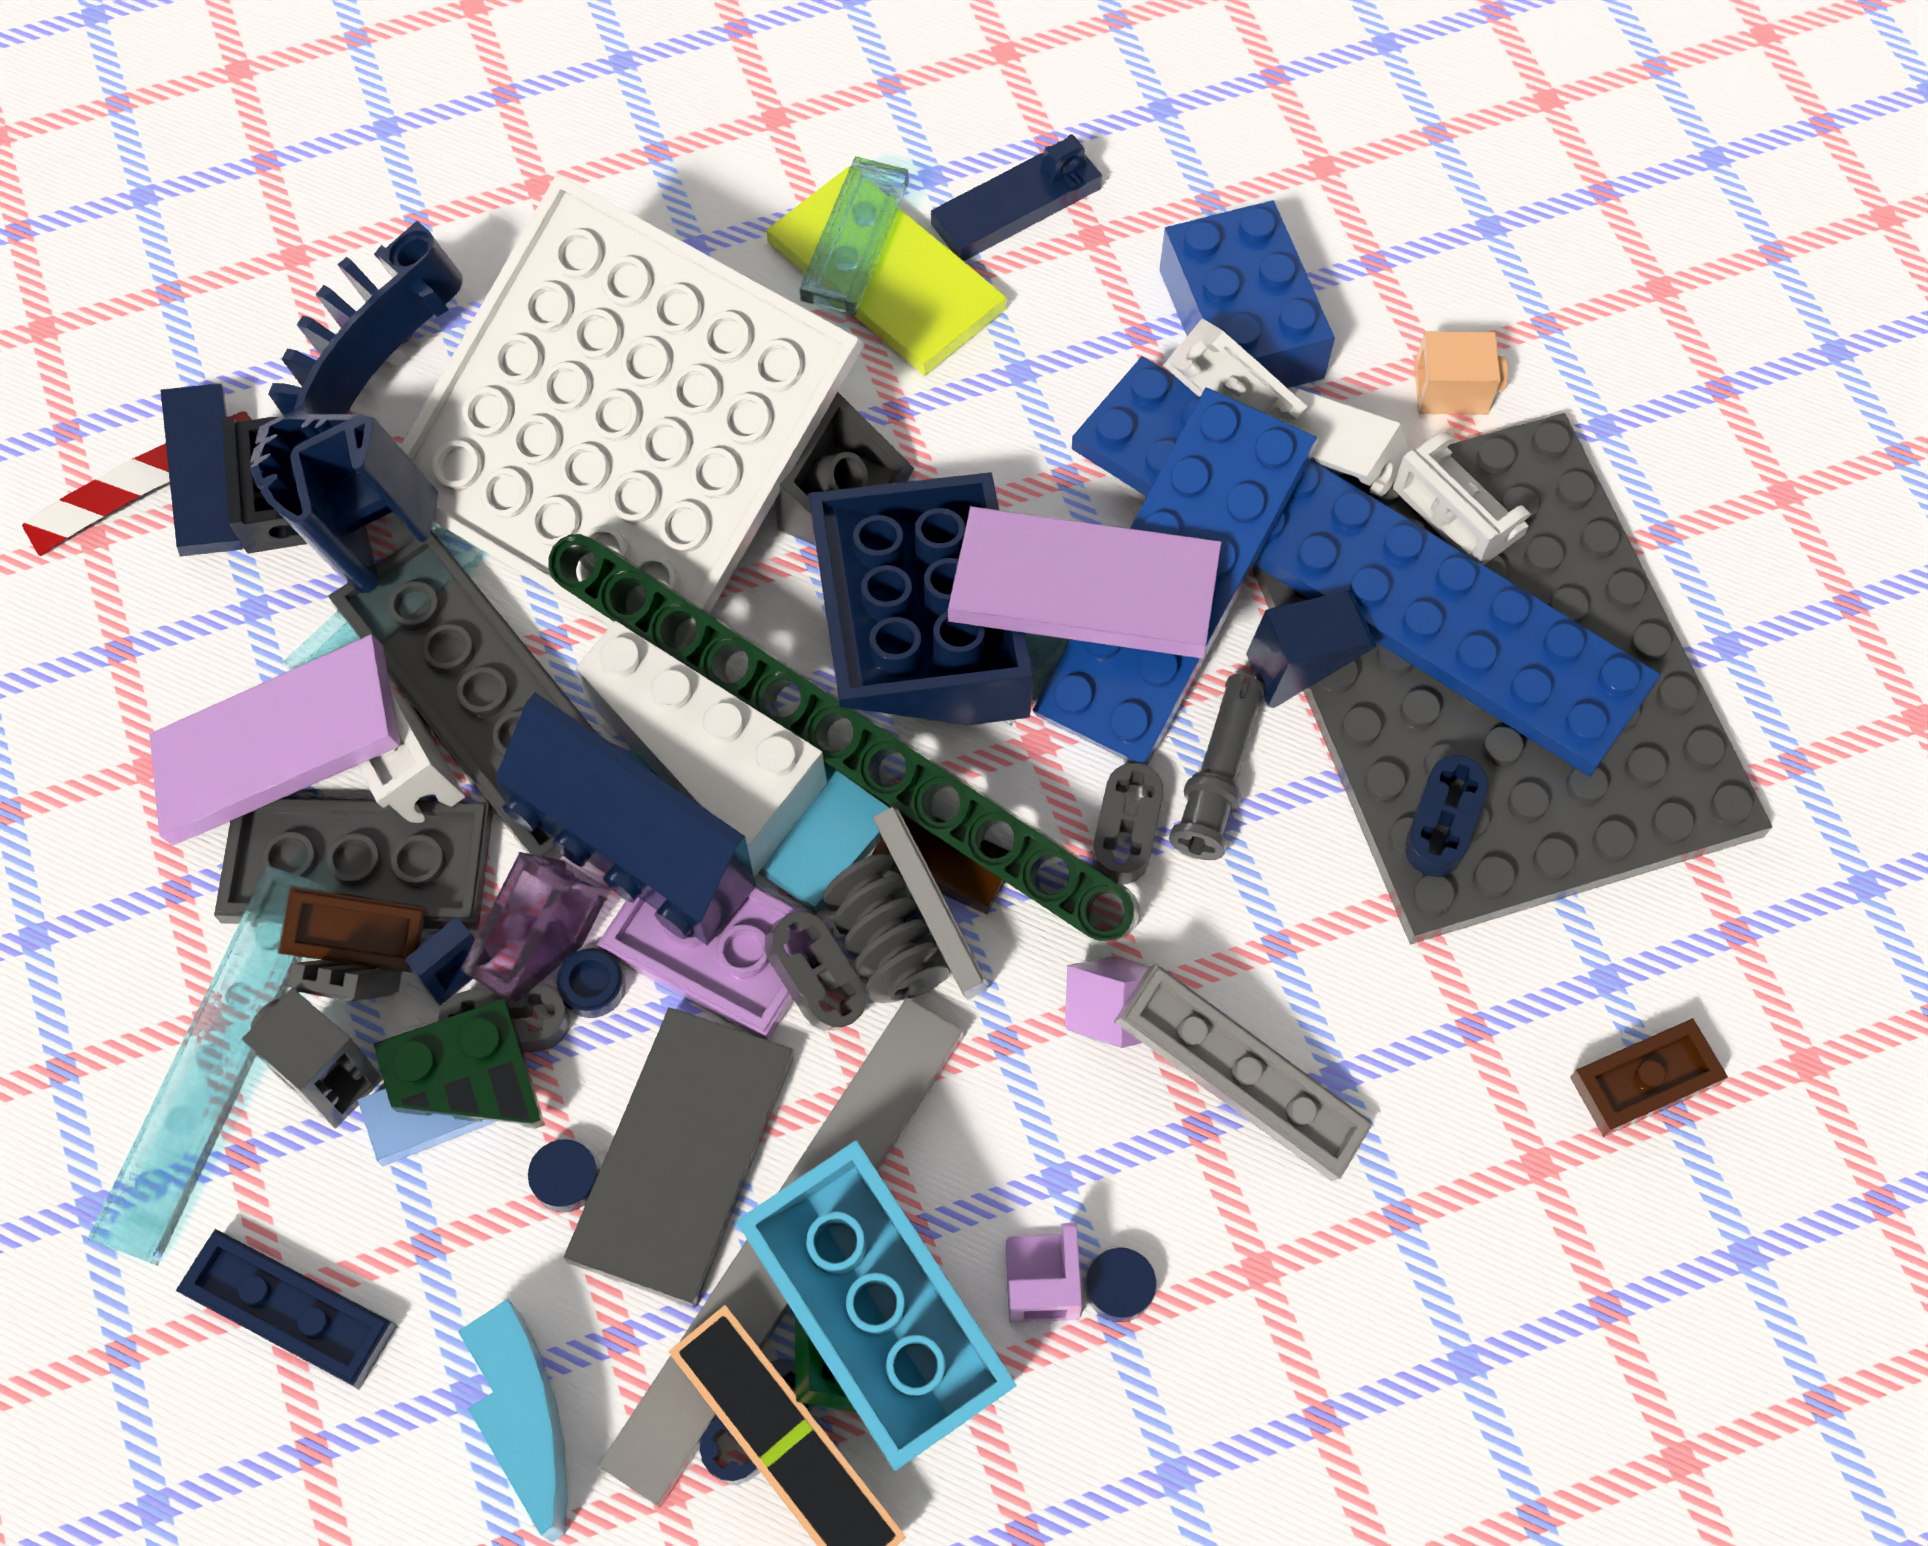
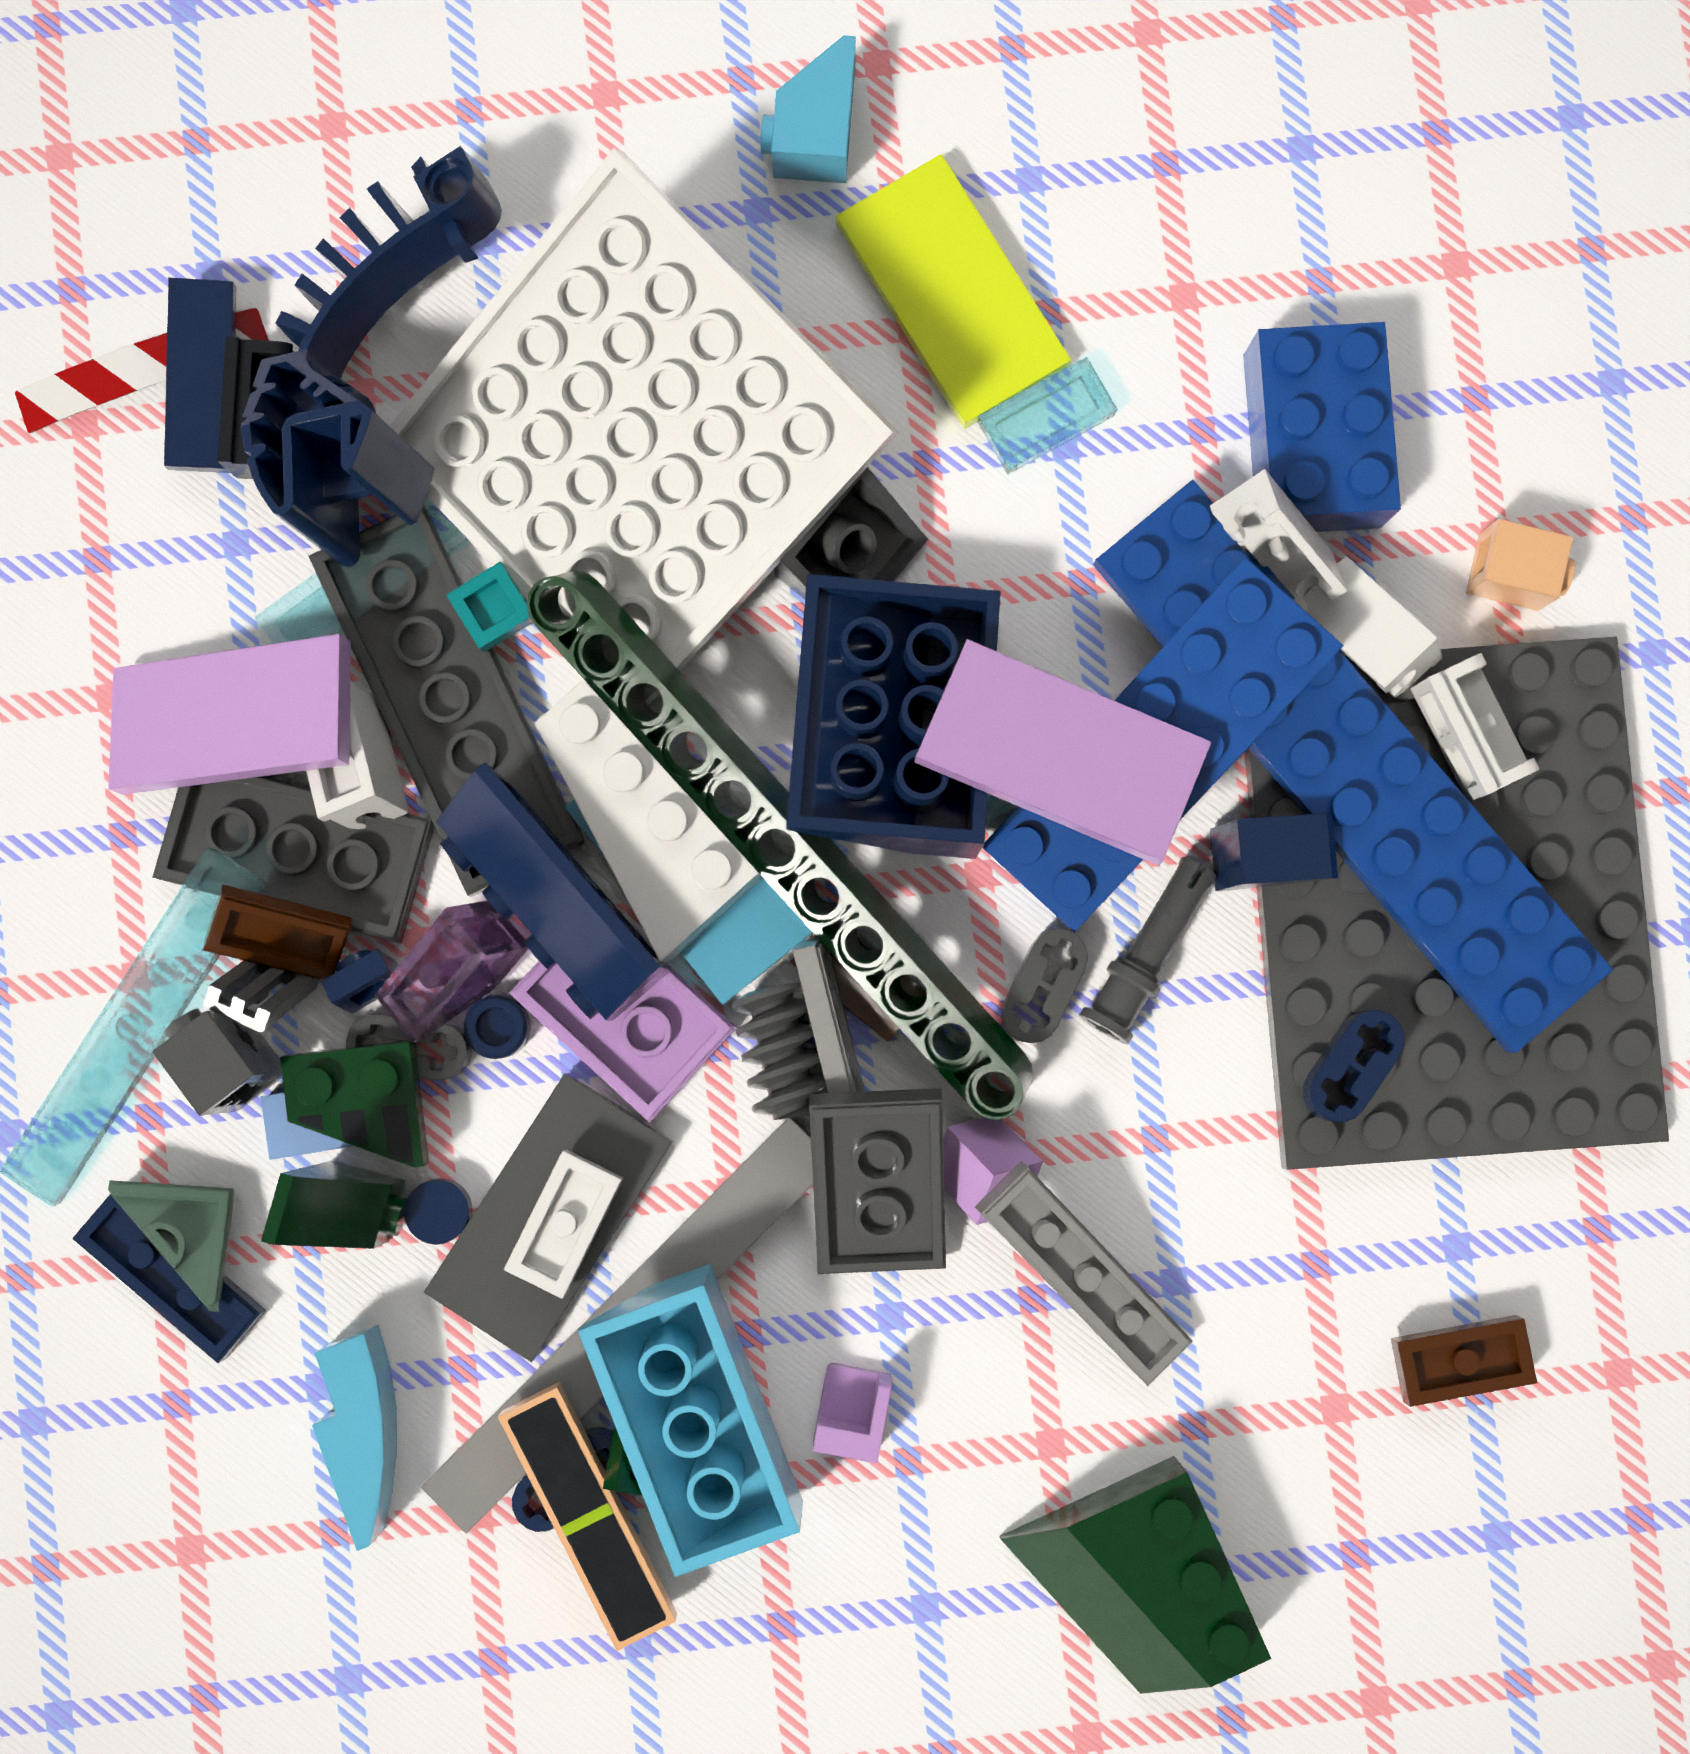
camera: 10 degrees right, 20 degrees up
dark grey beam [765,912,866,1031] -> none
clear light blue tile [799,156,909,315] -> none
dark blue hinge [931,134,1102,261] -> none
dark blue tile [1085,1247,1156,1322] -> none
none -> sand green tile [108,1180,235,1312]
none -> dark green slope [261,1160,408,1249]
none -> teal tile [446,562,533,652]
none -> white plate [504,1149,624,1299]
none -> medium azure slope [761,35,856,183]
none -> dark grey tile [809,1088,946,1274]
none -> clear light blue tile [977,357,1118,475]
none -> dark green wedge [999,1456,1272,1694]

